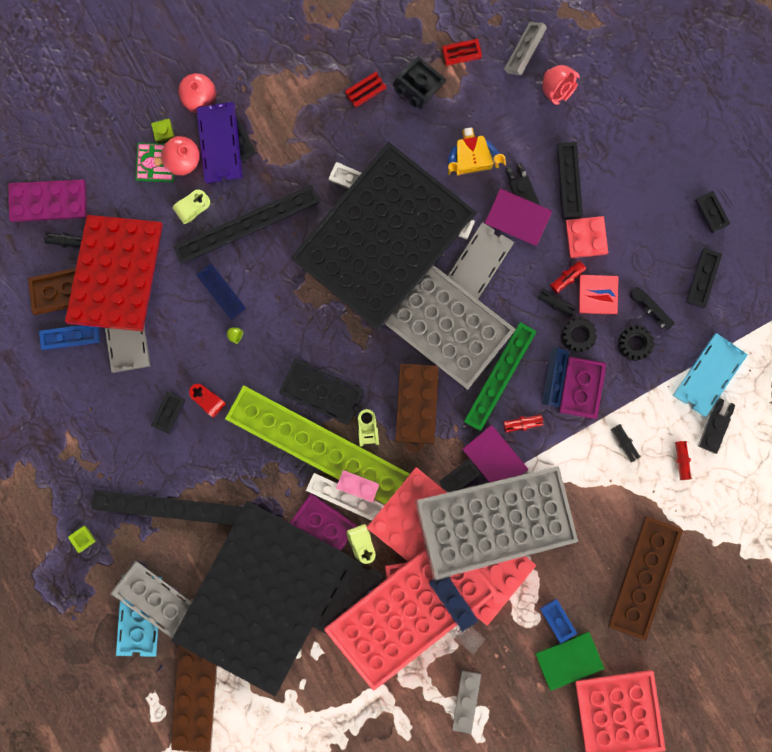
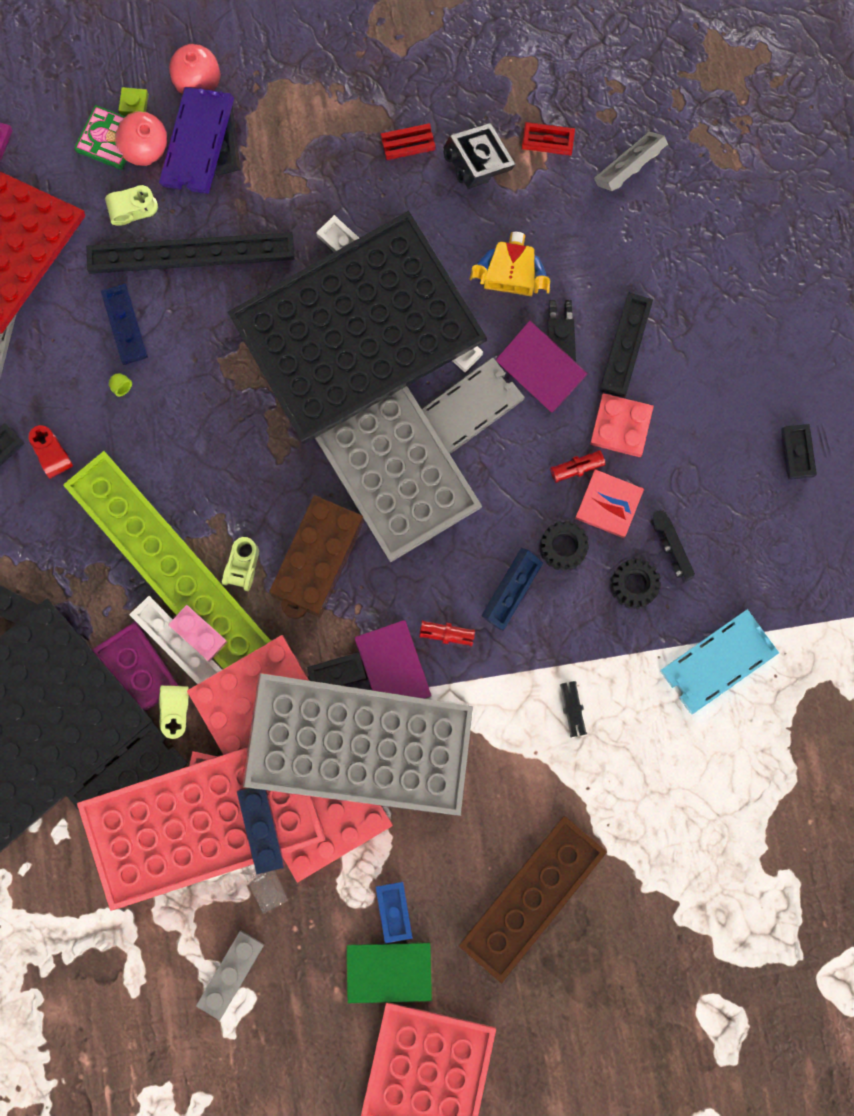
camera: 20 degrees right, 5 degrees down
black piece [279,358,365,425] -> none
green plate [464,322,537,431] -> none
black pin [538,288,577,317] -> none
coral cylinder [542,65,580,105] -> none
magenta tile [558,356,607,420] -> none
red pin [674,441,692,481] -> none
black plate [685,248,722,309] -> none
black hinge [698,398,736,454] -> none

